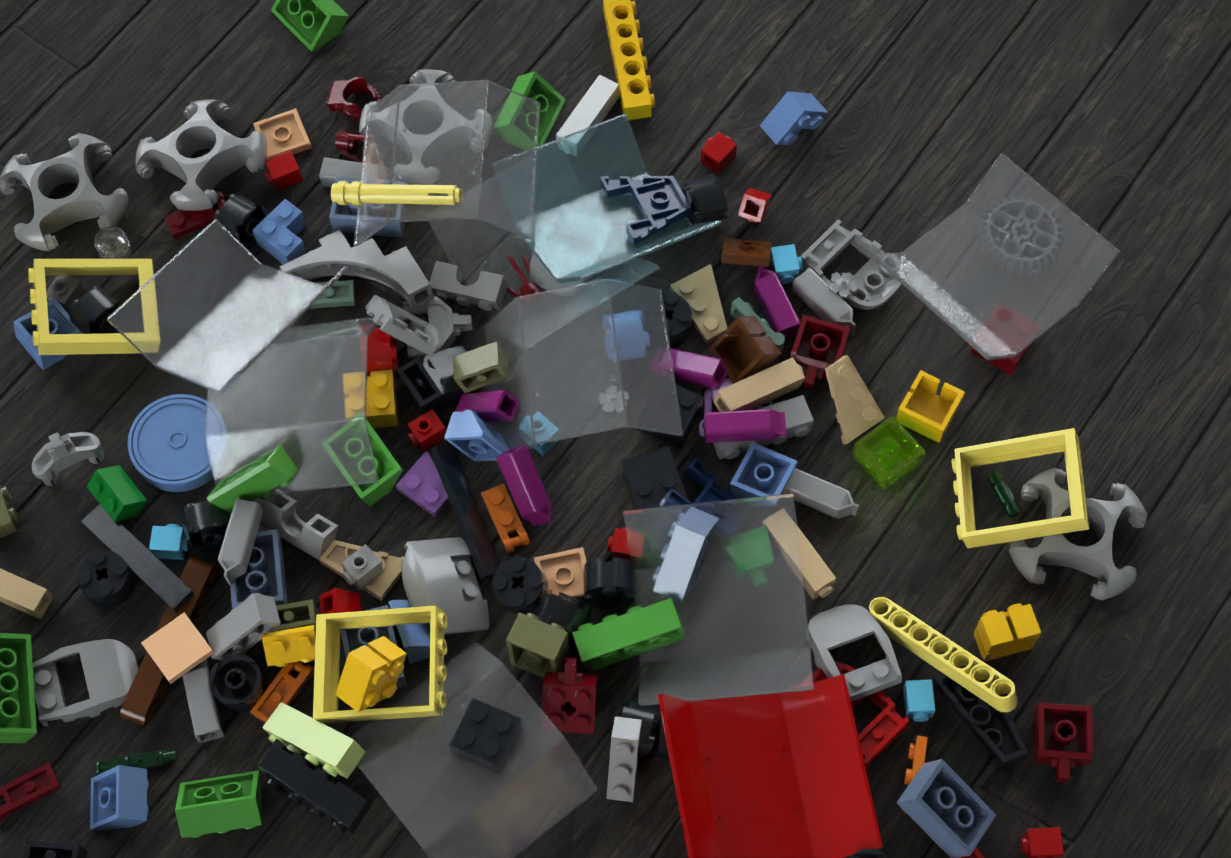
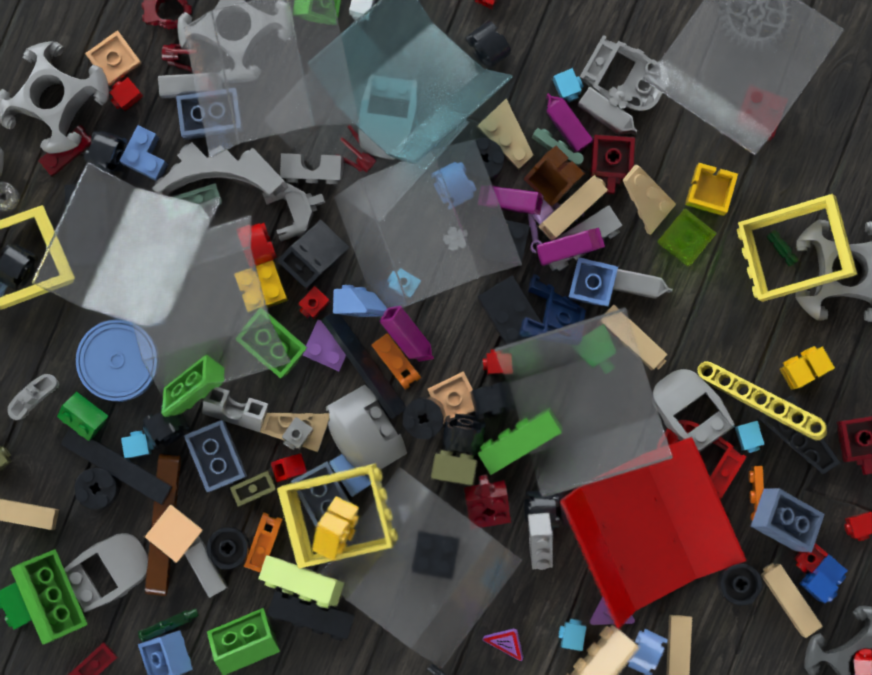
camera: 15 degrees left, 20 degrees up
light grey brick [206,593,281,660] -> none
light grey piece [218,499,263,585] -> none
yellow bracket [262,625,316,667] -> none
light yellow cylinder [331,181,462,206] -> none
light grey slope [365,295,439,357] -> none
olive brick [453,341,509,393] -> none
magenta piece [455,390,520,423] -> none
dark blue wing [600,176,691,245] -> none
brick [652,506,719,603] -> none
reddish brown plate [721,238,771,267] -> none
red brick [738,188,772,223] -> none

